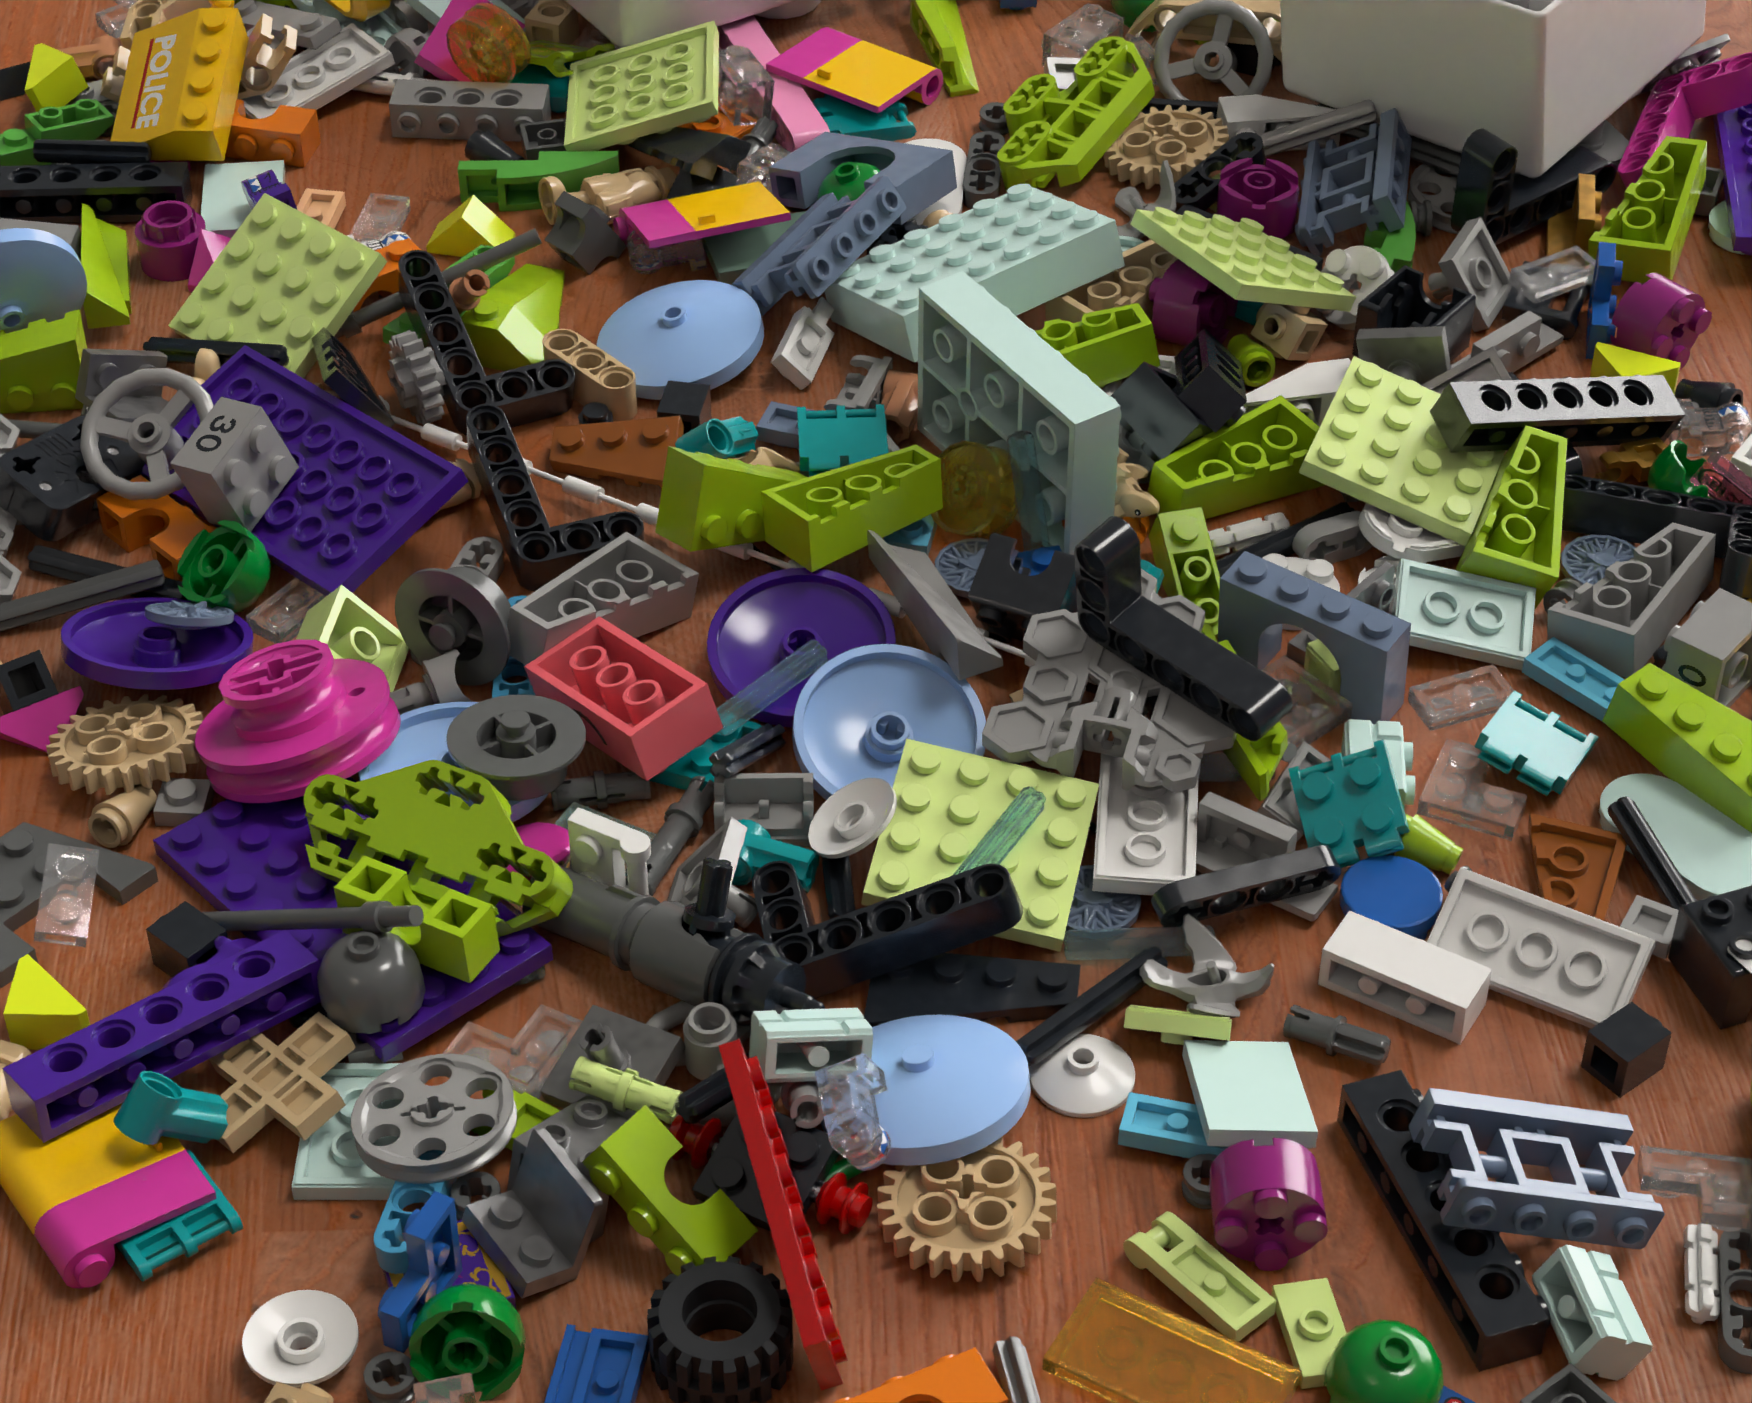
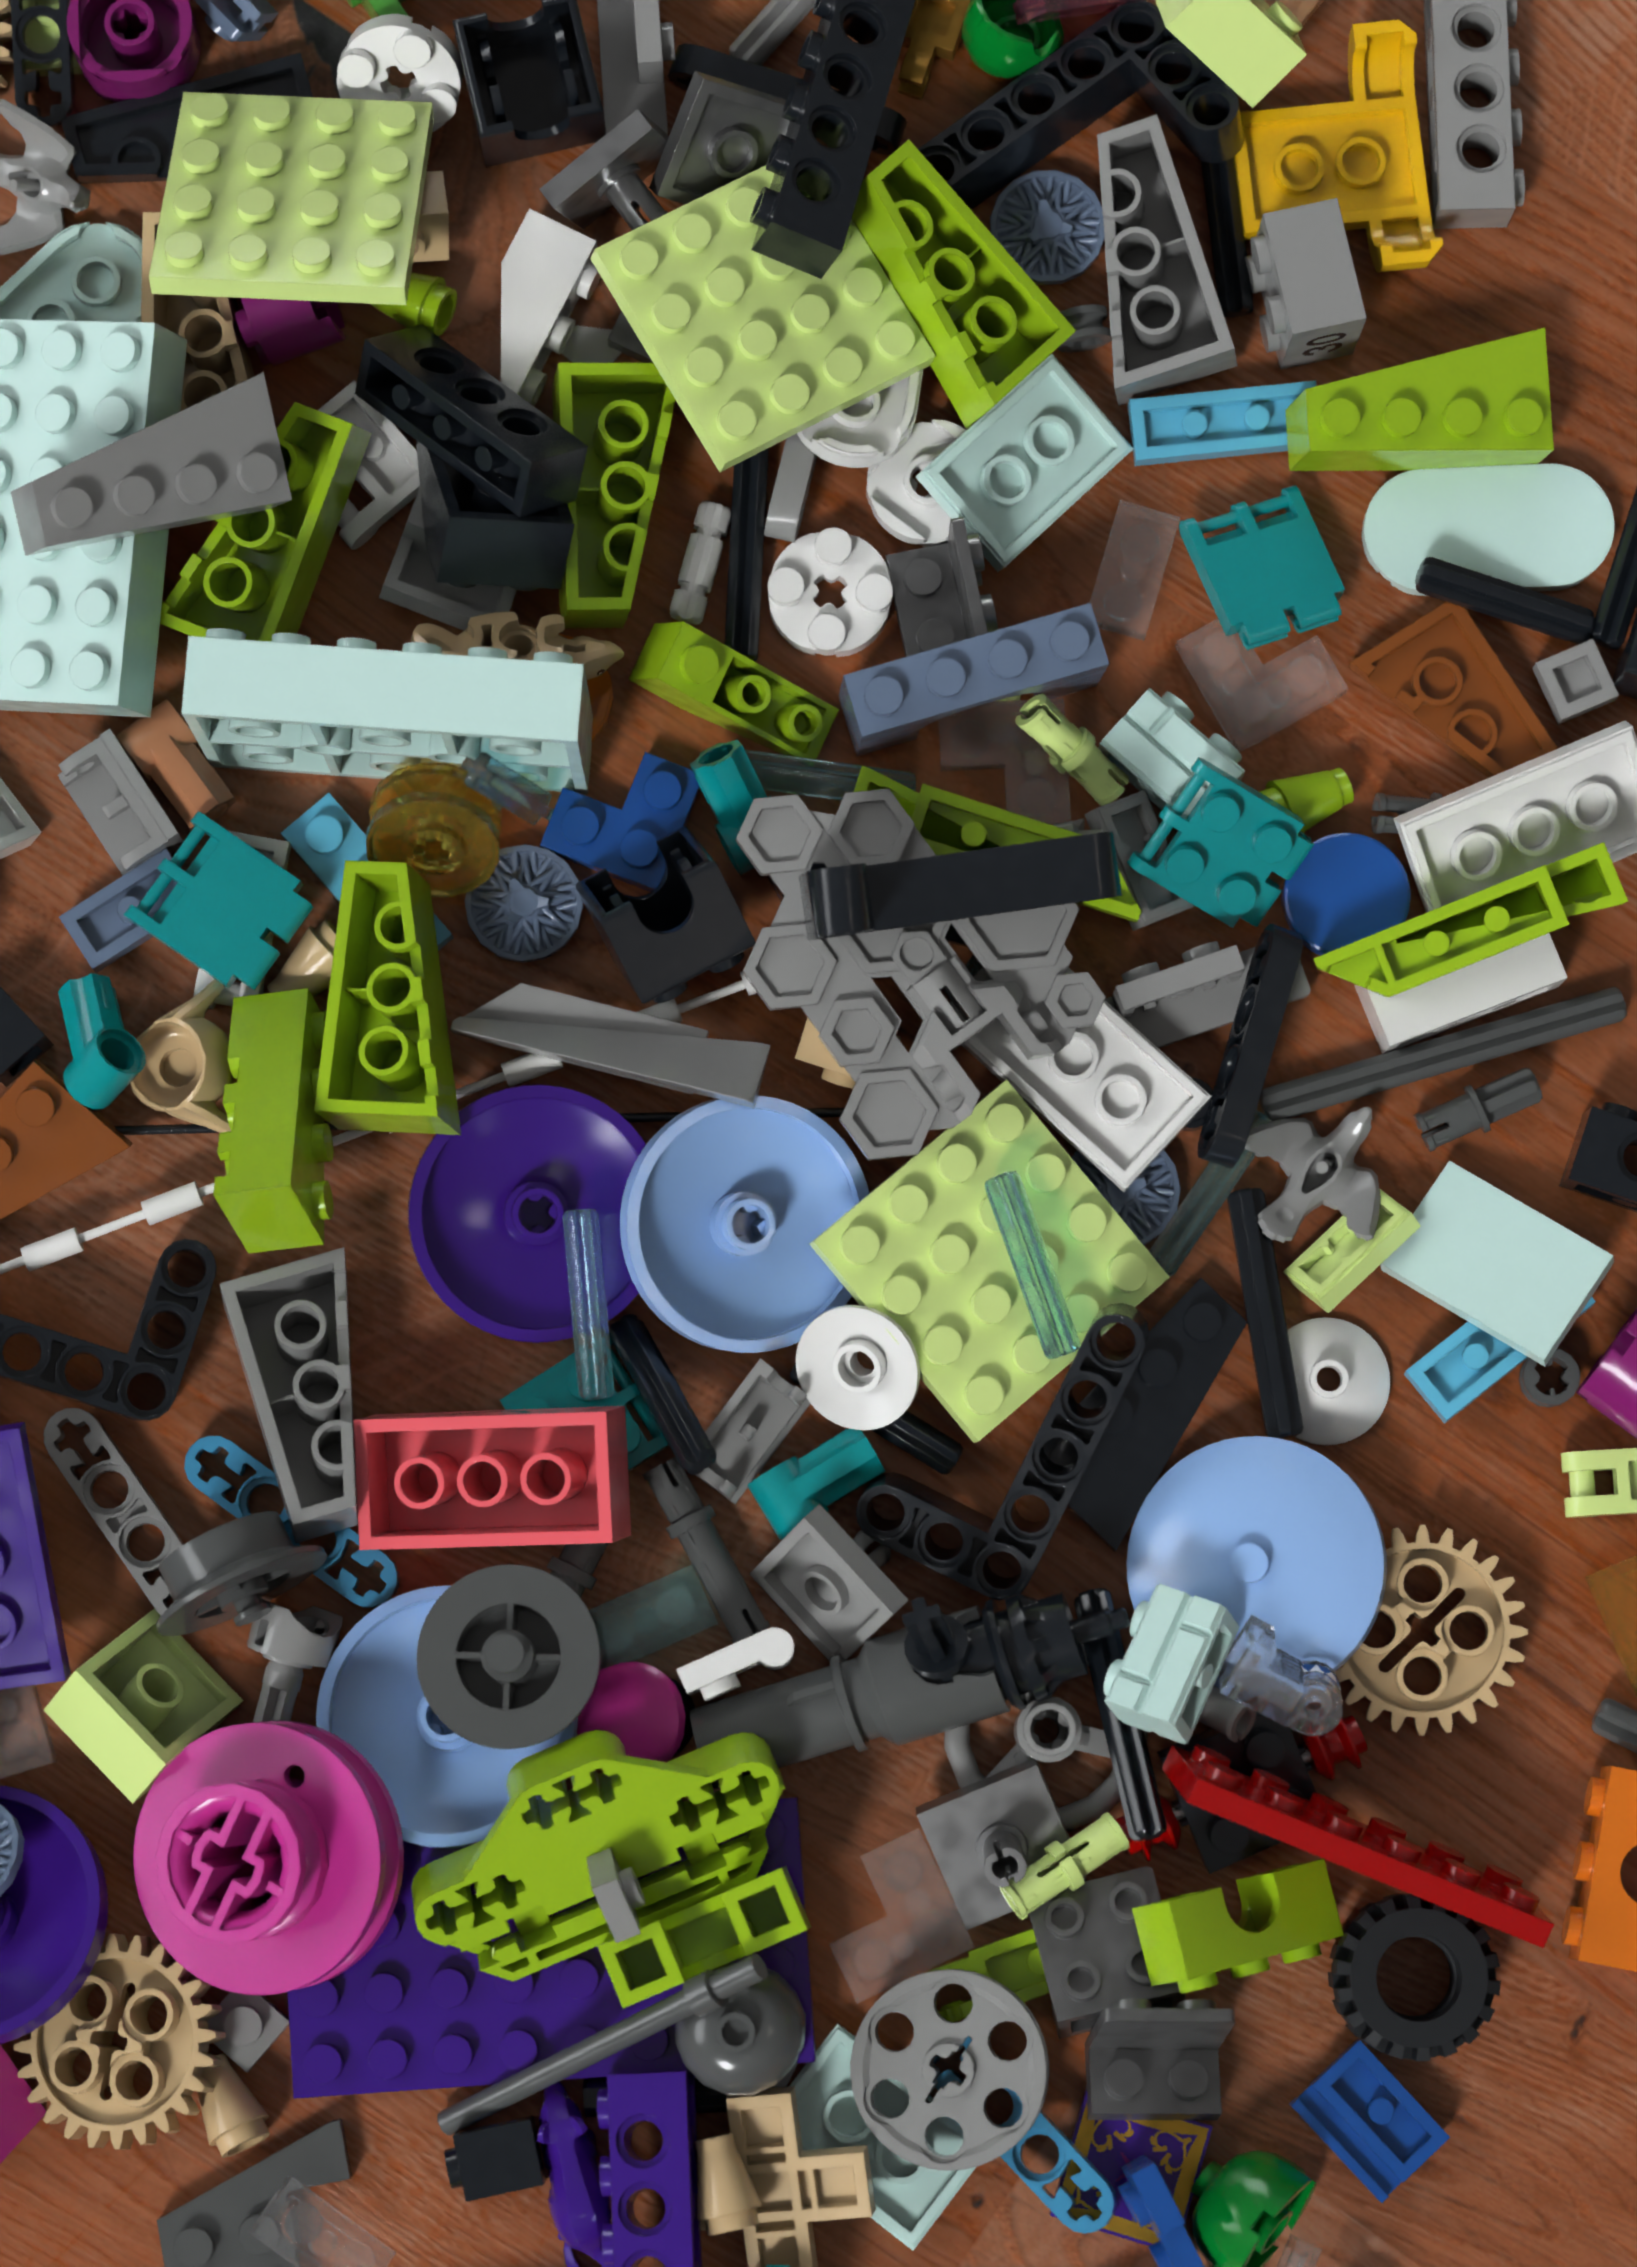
camera: 55 degrees left, 40 degrees up
dark grey bush [451,1171,501,1221] -> none
none -> light grey wedge [11,372,292,556]
none -> light grey plate [586,1848,646,1943]
none -> tan cone [694,2133,762,2235]
none -> yellowish green pin [1015,694,1129,806]
none -> dark grey axle [1259,987,1627,1122]
none -> lime wedge [1313,842,1628,998]

